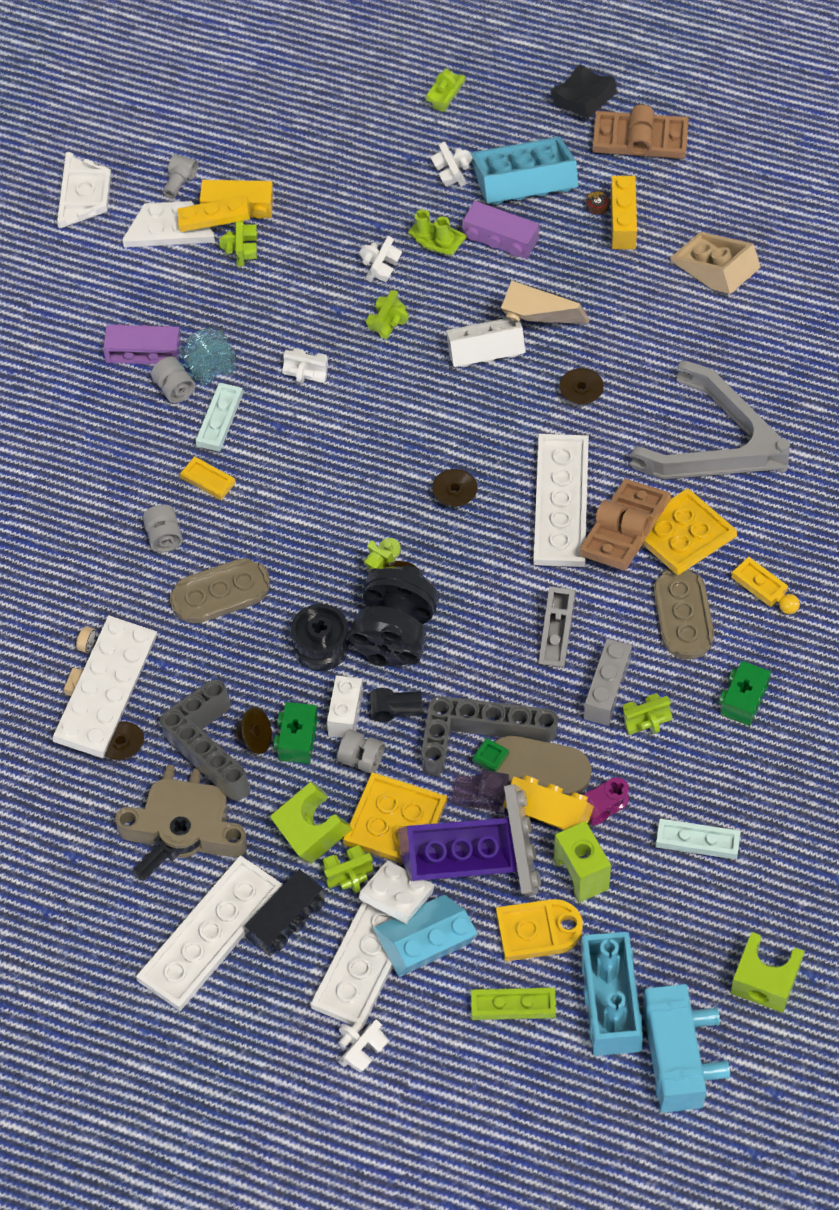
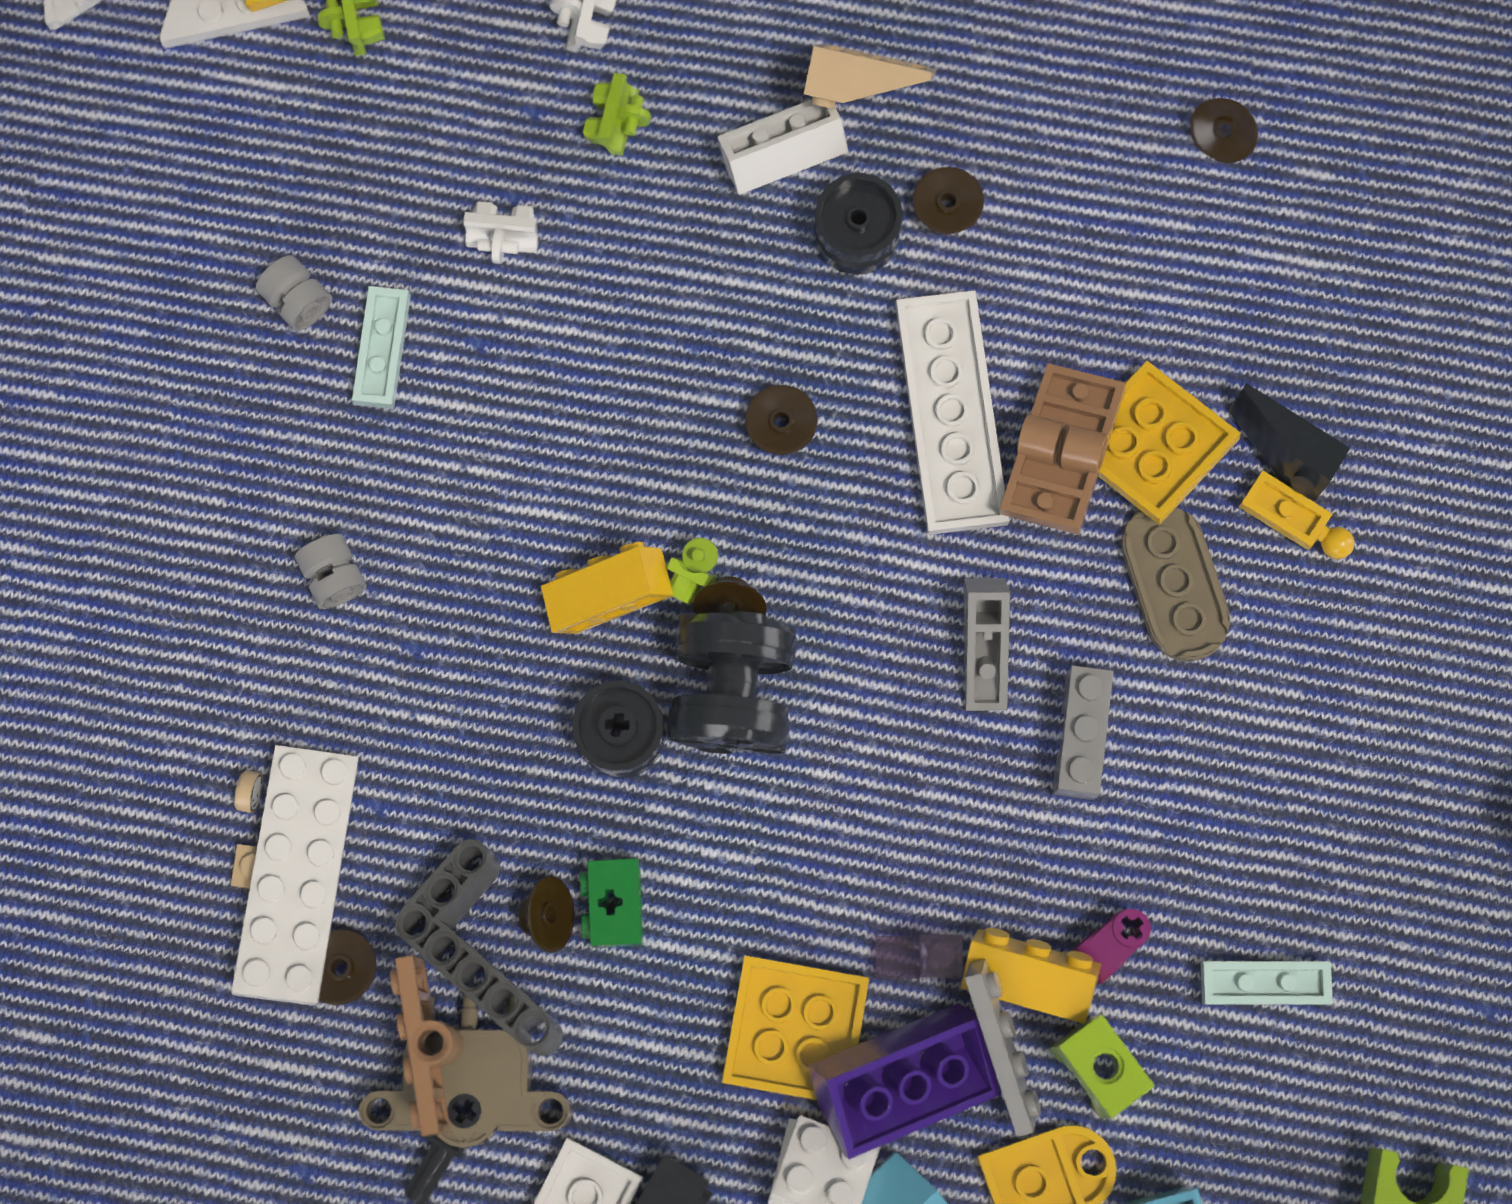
camera: 10 degrees left, 20 degrees up
medium lavender brick [103,324,181,364] -> none
dark tan tile [170,559,270,623] -> none
clear light blue brick [180,328,236,385] -> none
yellow tile [180,456,236,501] -> none
lime piece [270,782,352,864] -> none
lime hips [323,845,374,893] -> none
white brick [327,675,363,738] -> none
light grey wheel [337,729,385,774] -> none
black piece [370,688,422,722] -> none
dark grey beam [422,696,558,776] -> none
green tile [472,738,509,774] -> none
dark tan tile [488,736,591,796] -> none
lime hips [623,693,673,735] -> none
light grey piece [630,360,790,479] -> none
green brick [719,661,771,726] -> none
none -> medium nougat plate [390,955,463,1136]
none -> yellow brick [541,542,674,634]
none -> black wheel [814,173,903,275]
none -> dark brown piece [1190,98,1258,163]
none -> black slope [1228,383,1351,502]

